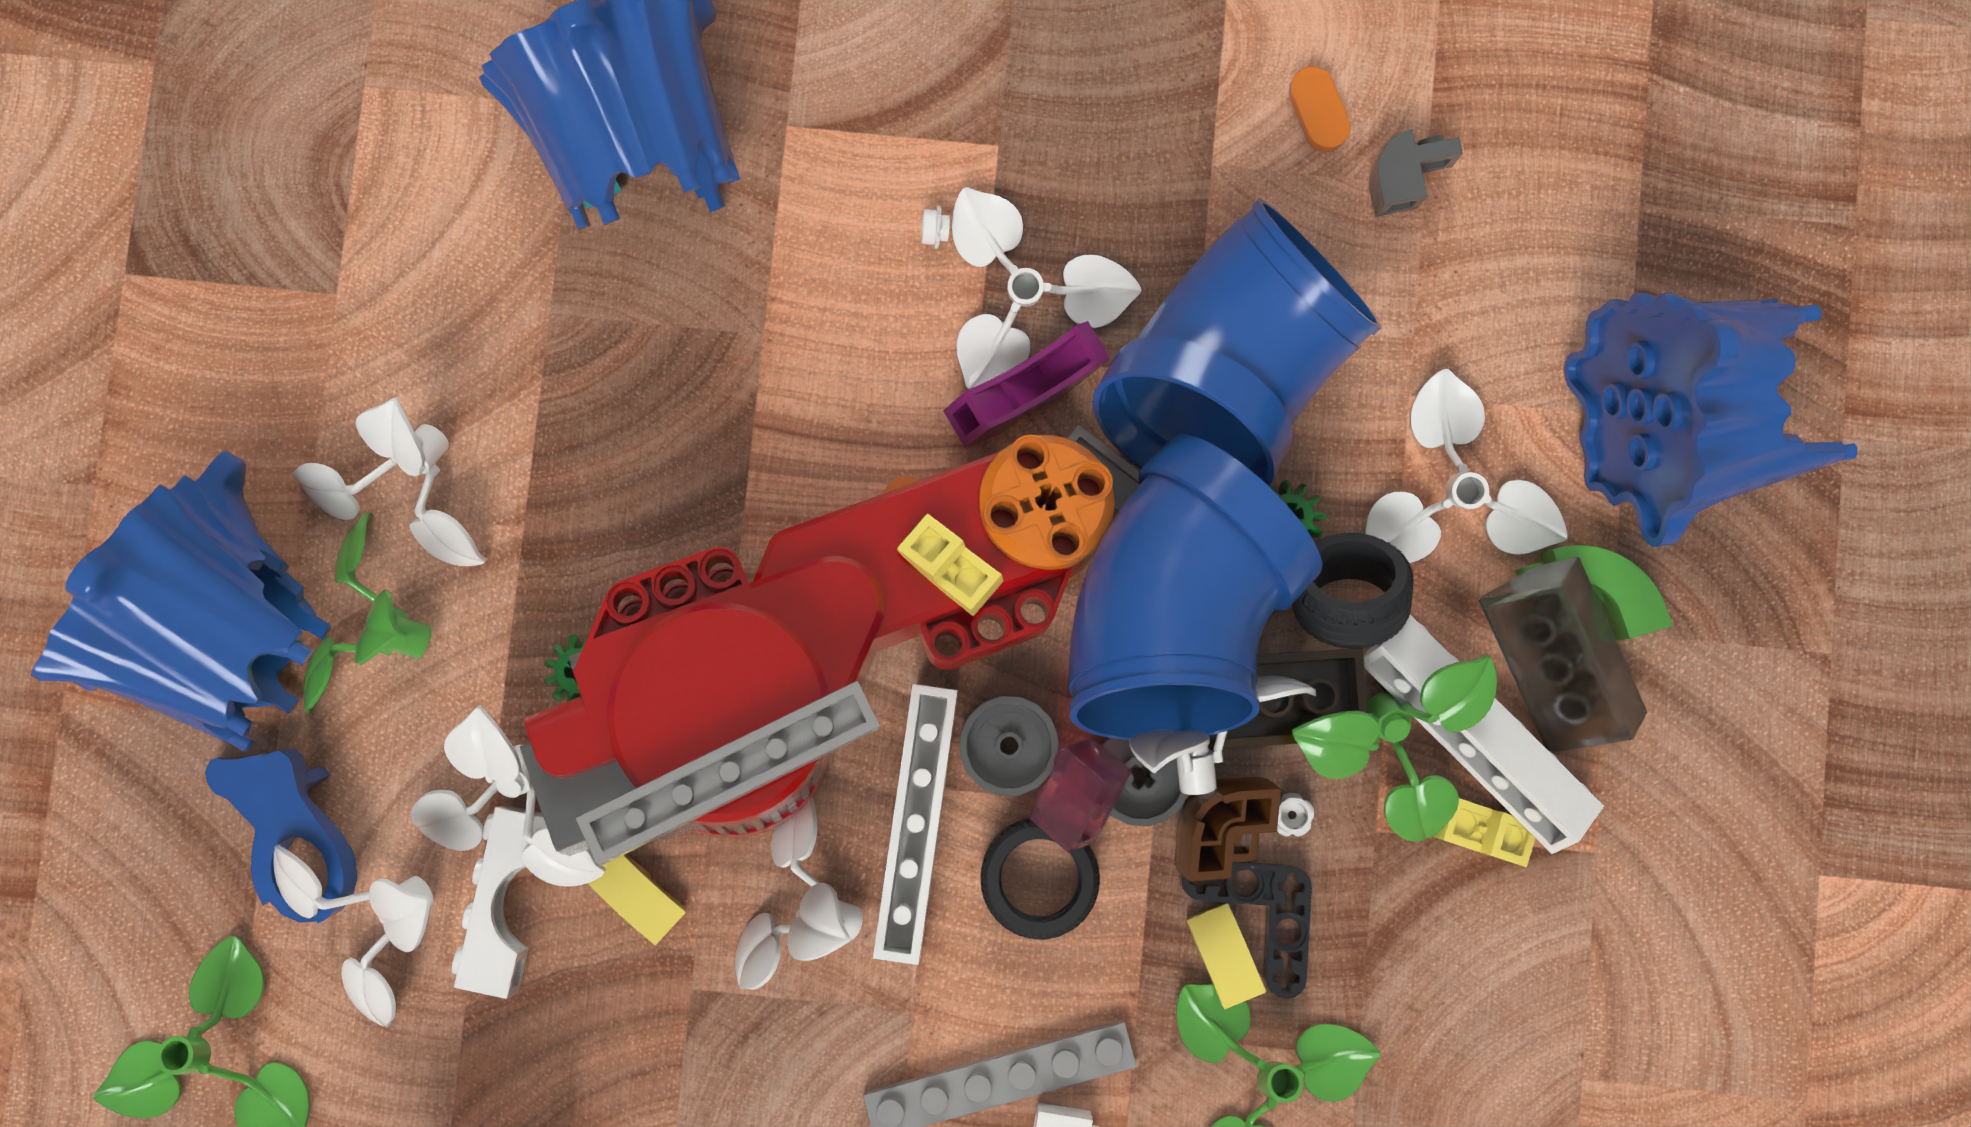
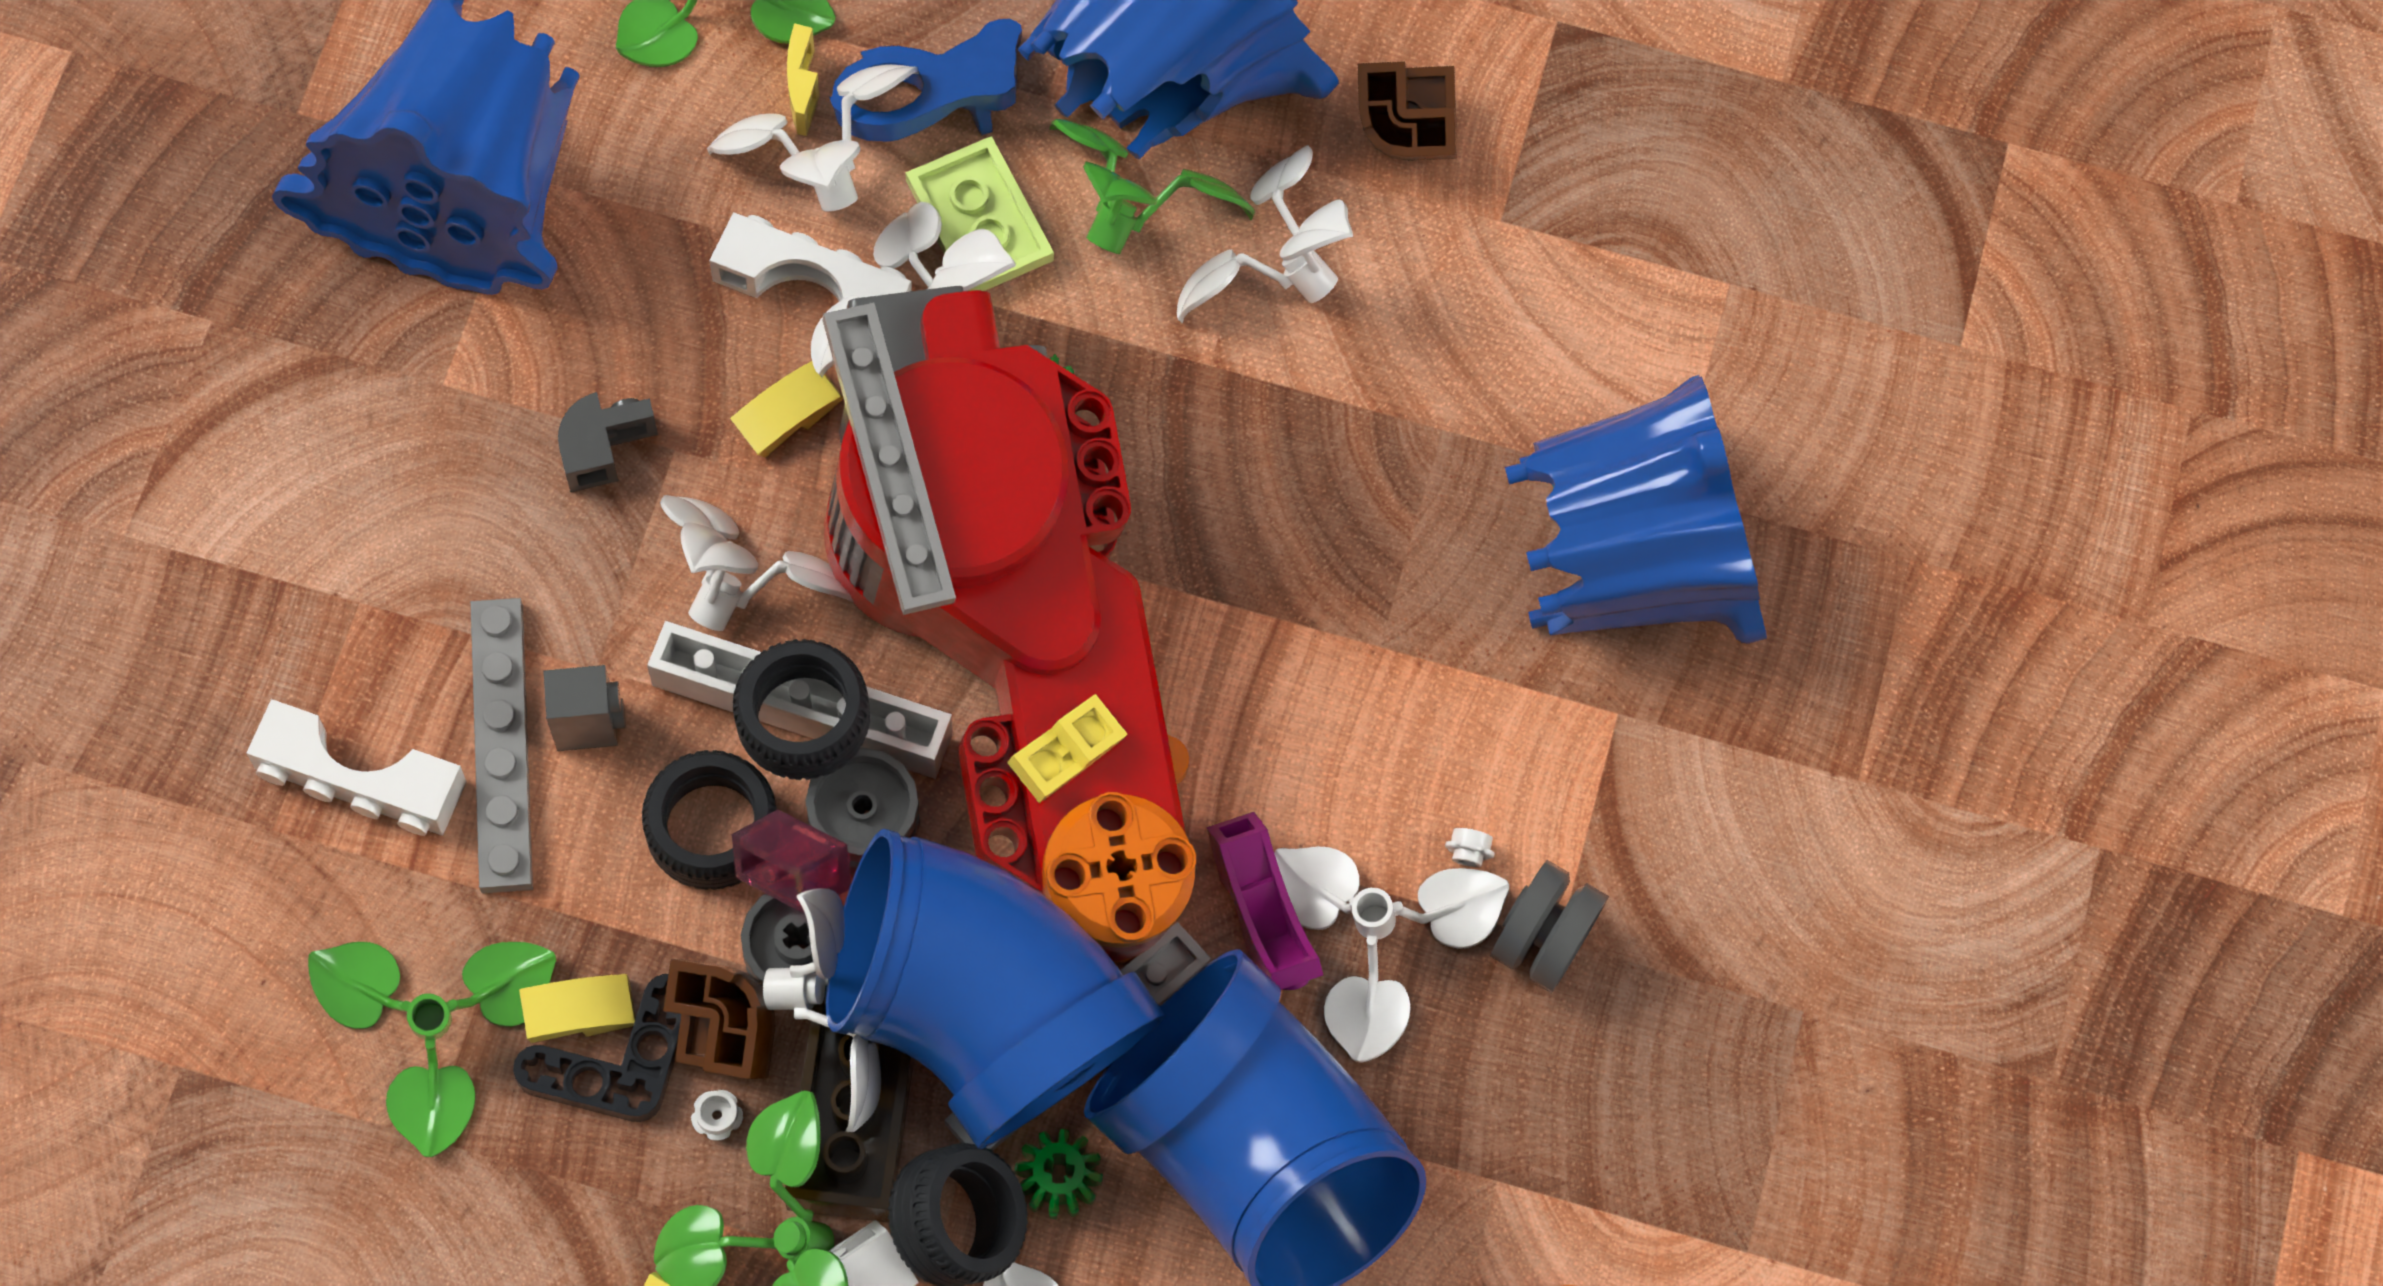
camera: 90 degrees right, 15 degrees down
none -> dark grey brick [543,665,626,751]
none -> dark grey brick [558,392,658,492]
none -> black tyre [733,639,870,780]
none -> light yellow slope [787,23,820,136]
none -> yellowish green plate [905,136,1054,291]
none -> reddish brown brick [1357,62,1457,161]
none -> dark grey wheel [1490,860,1609,993]

